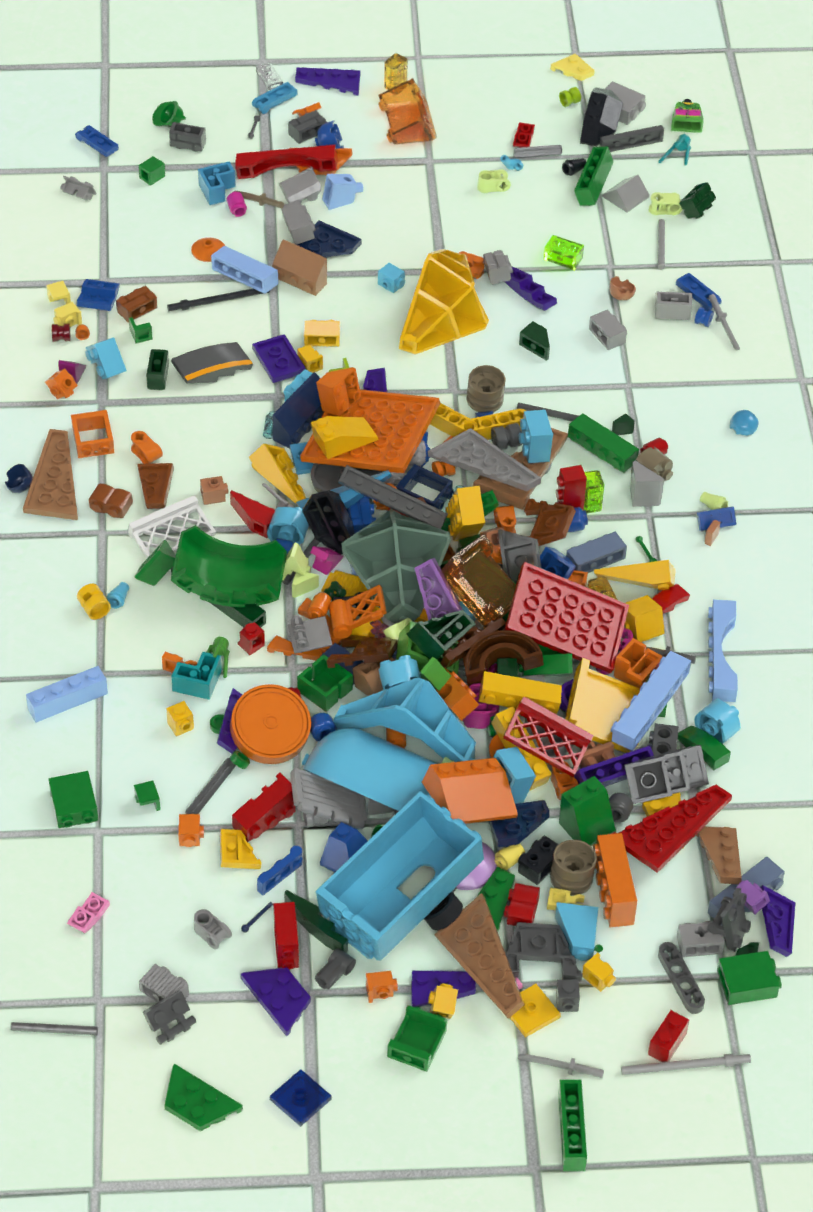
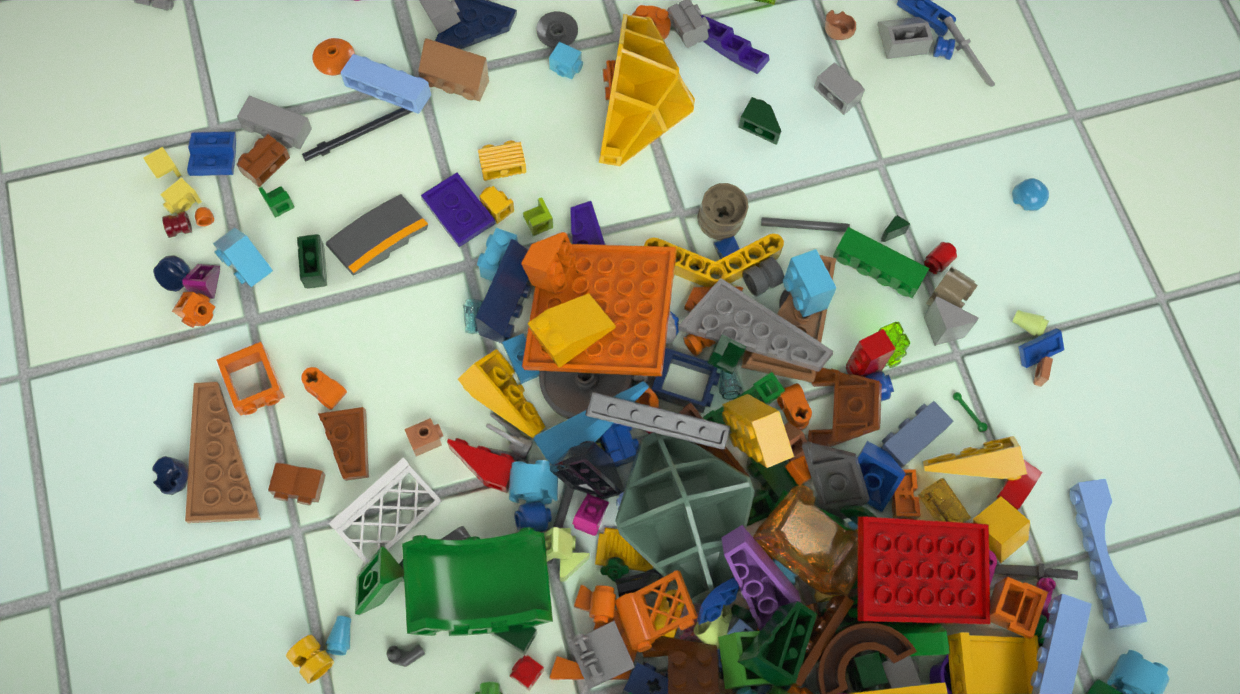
camera: 15 degrees left, 20 degrees up
none -> dark blue hair [153,255,191,292]
none -> light grey brick [237,95,312,149]
none -> dark grey arm [386,644,425,667]
none -> dark grey dish [536,11,578,48]
none -> blue slope [697,577,739,625]
none -> dark green panel [707,334,746,375]

